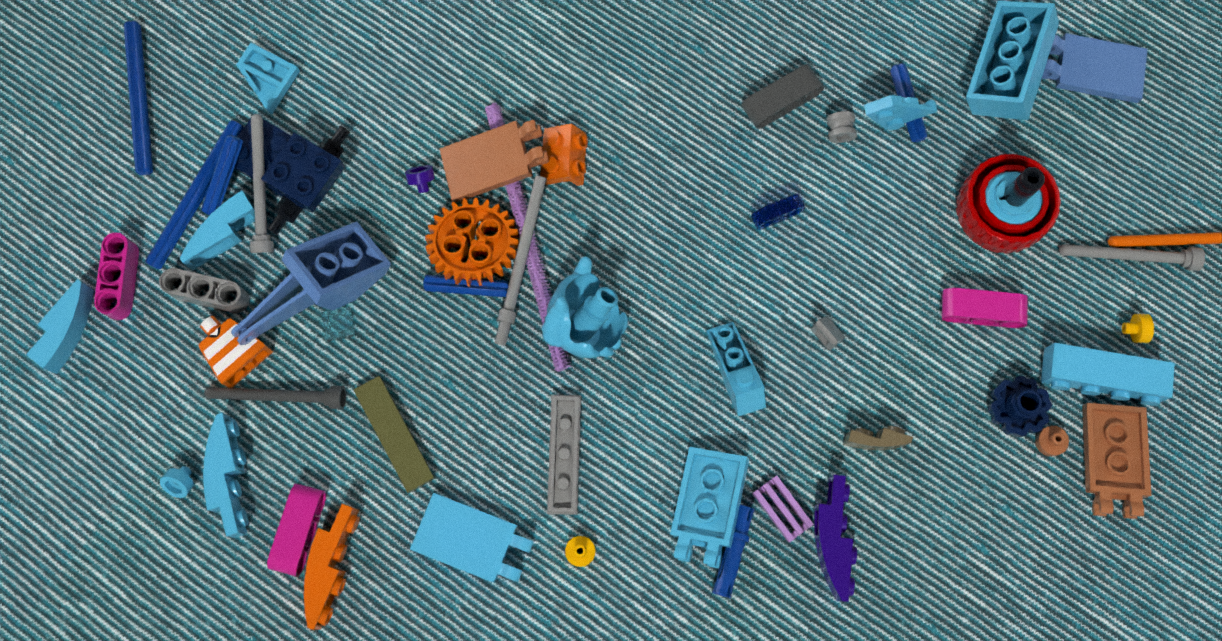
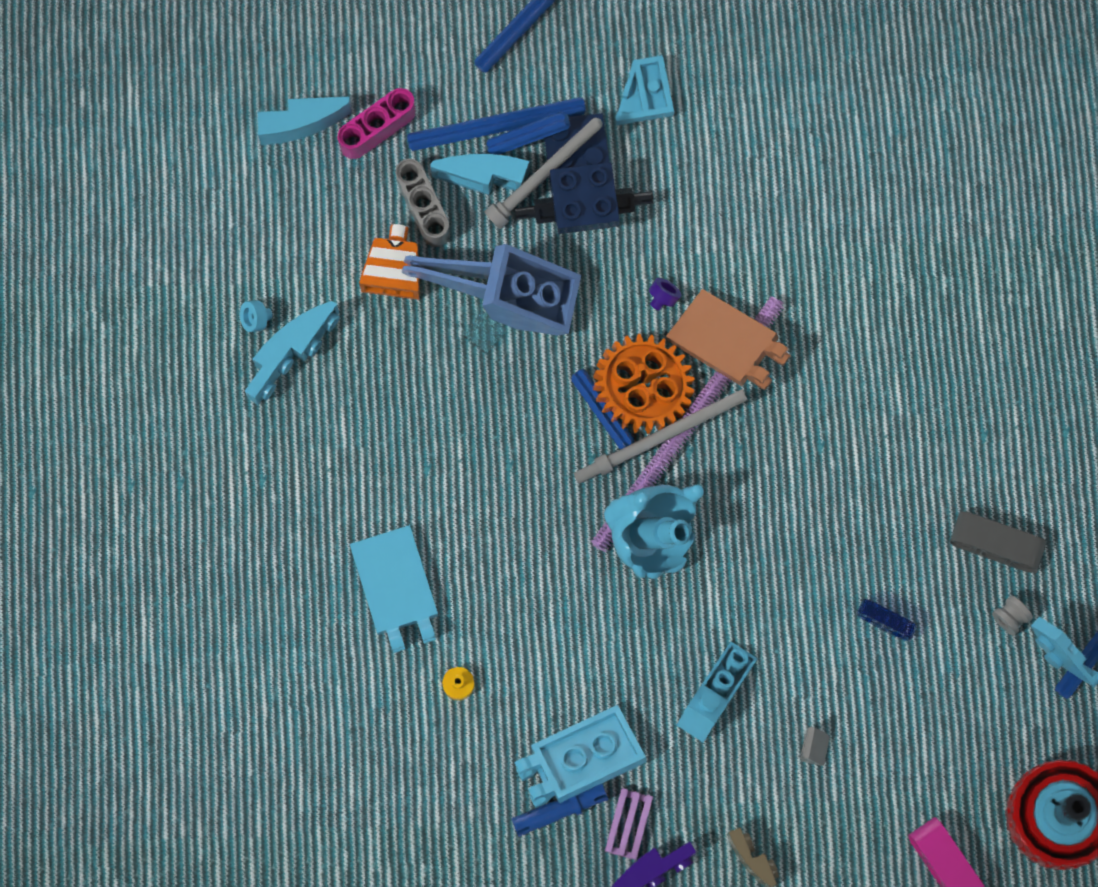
camera: 50 degrees right, 0 degrees up
dark grey piece [204,386,346,410] -> none
dark pink beam [267,483,326,577] -> none
orange slope [304,504,360,630] -> none
olive tile [353,376,435,493] -> none
orange bracket [540,123,588,186] -> none
light grey tile [547,395,581,515] -> none

